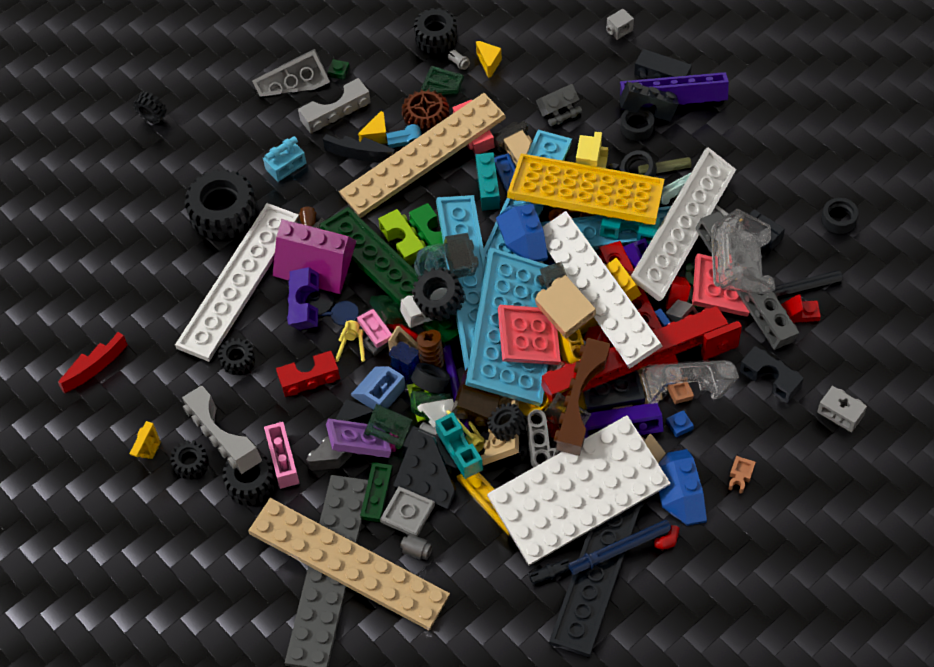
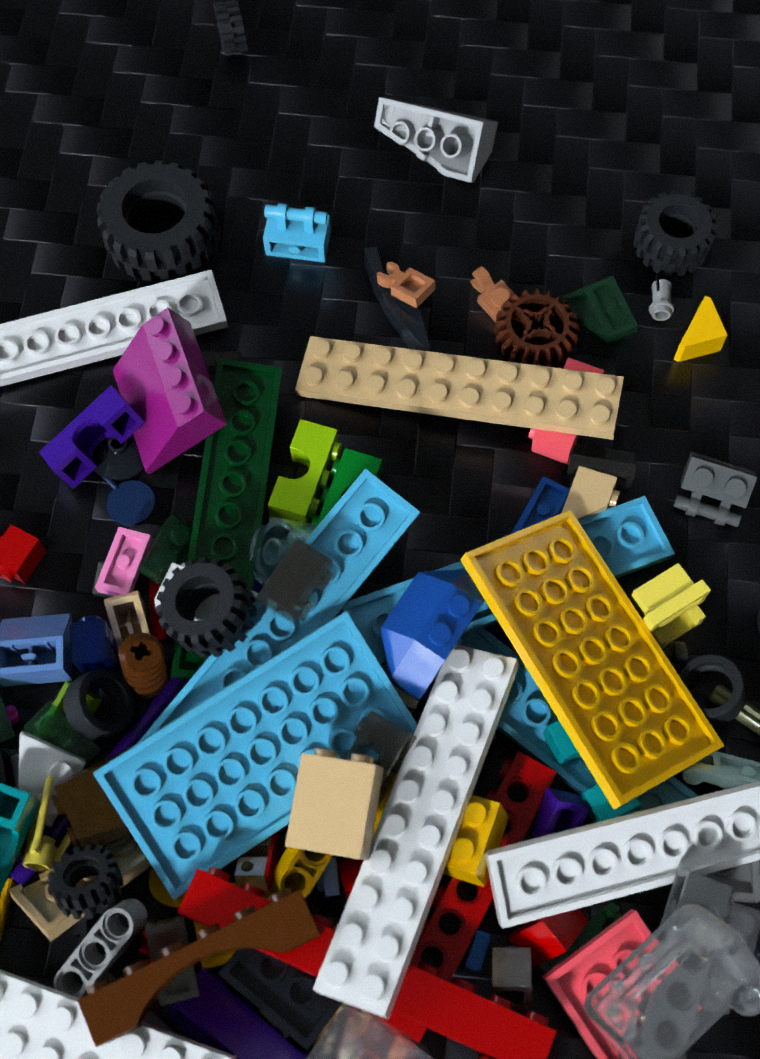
camera: 45 degrees right, 10 degrees up
light grey arch [298,78,371,134] -> none
reddish brown cone [298,207,317,227] -> none
dark green plate [327,59,350,80] -> none
light yellow plant [335,320,365,362] -> none
yellow slope [358,111,387,144] -> none
dark azure piece [386,124,422,148] -> none
teal brick [475,152,500,211] -> none
coral plate [498,305,561,365] -> none
none -> nougat plate [377,262,435,309]
none -> nougat plate [470,266,516,323]

